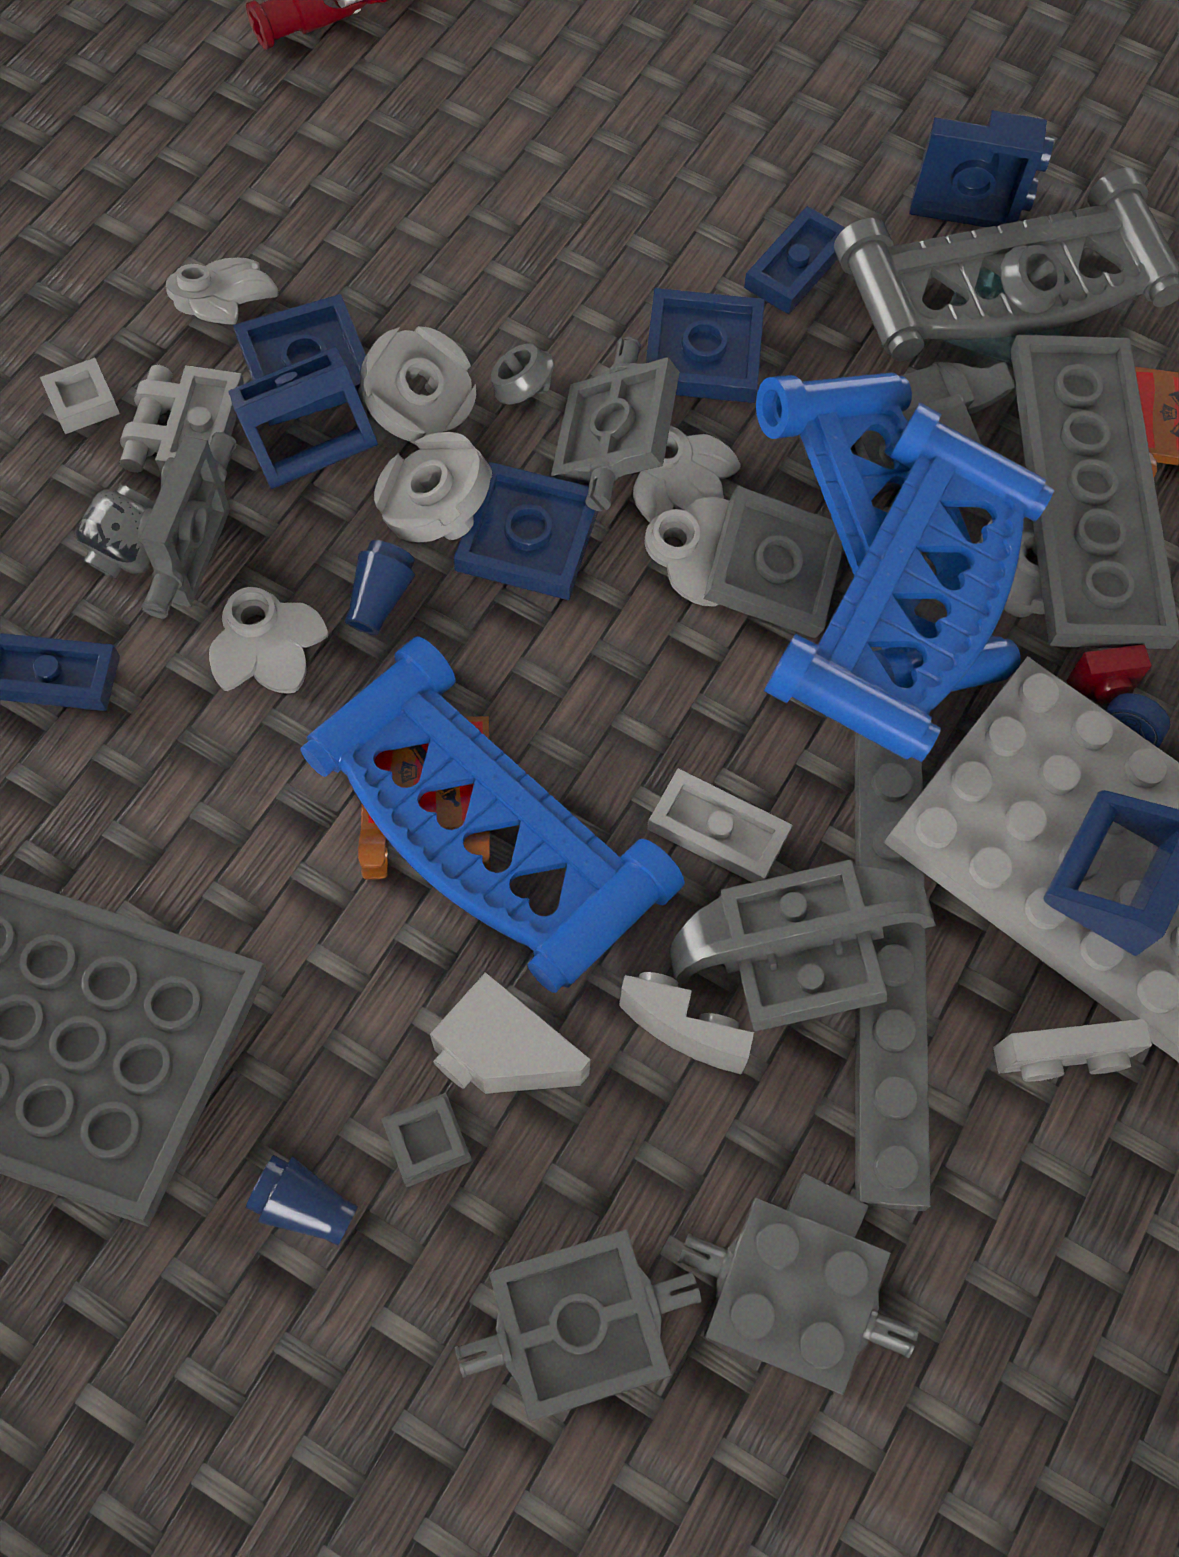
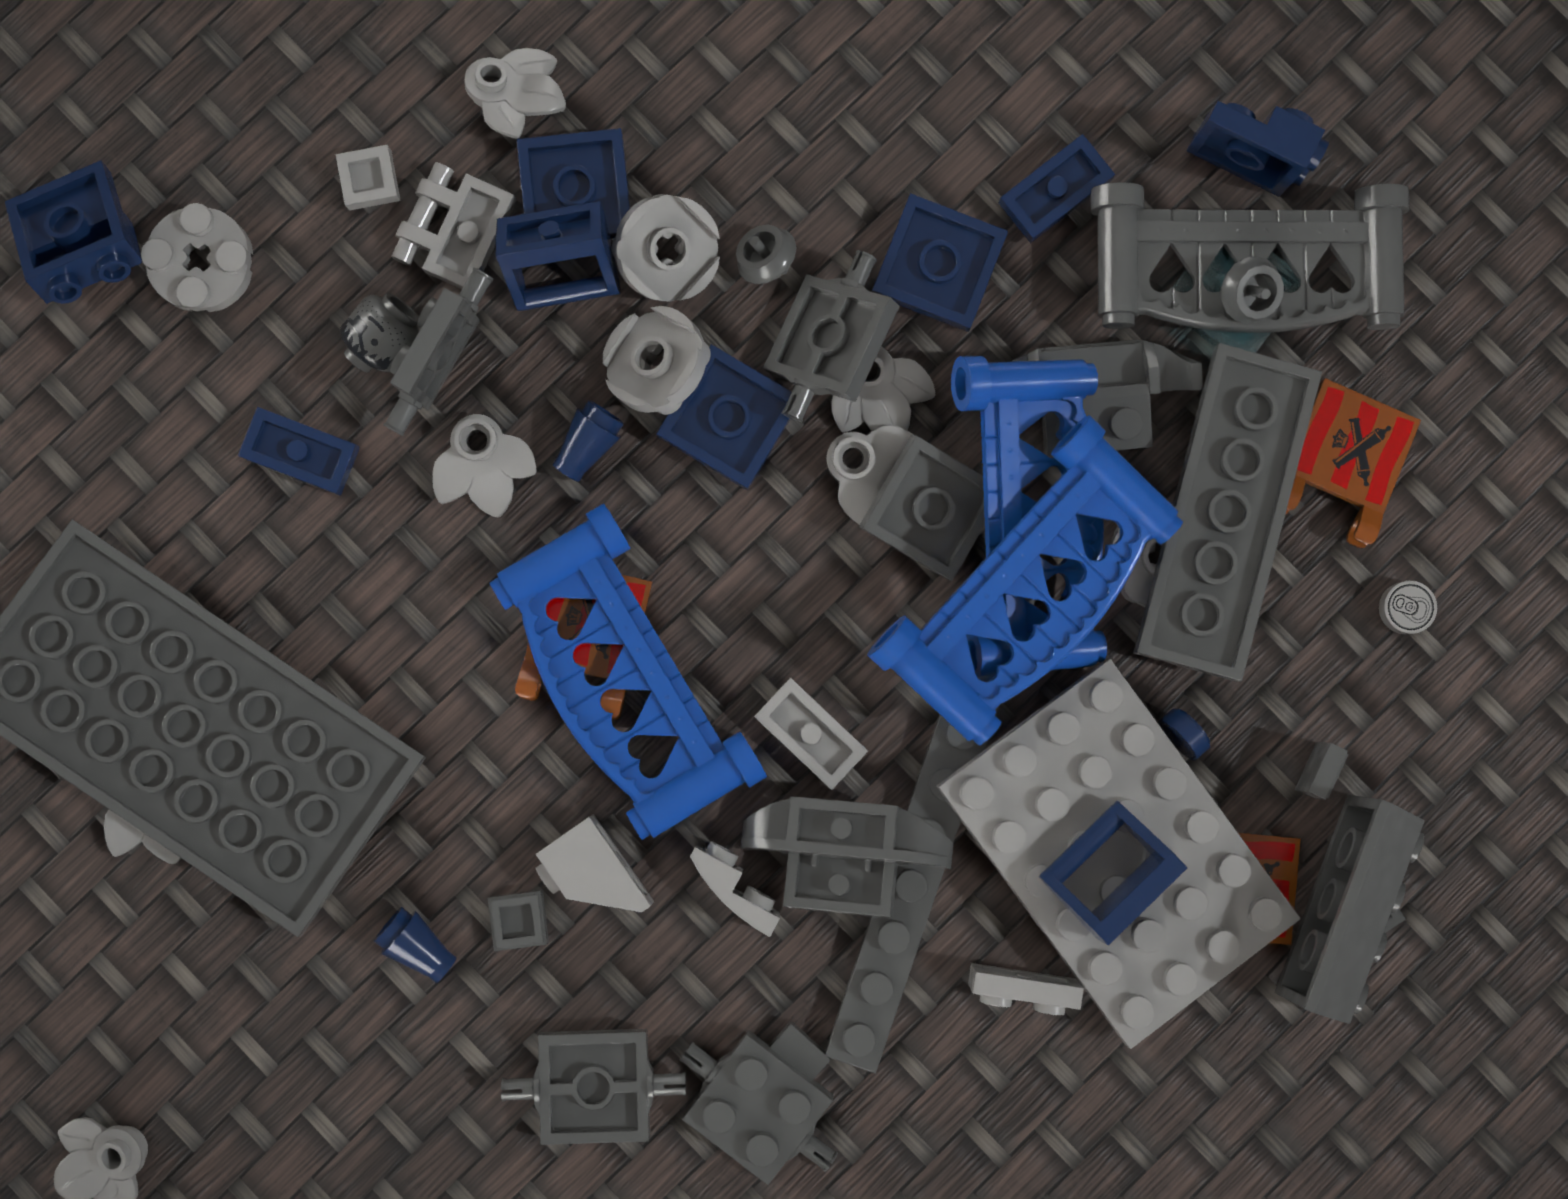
camera: 15 degrees right, 20 degrees up
dark red plate [1066,644,1152,704] -> none

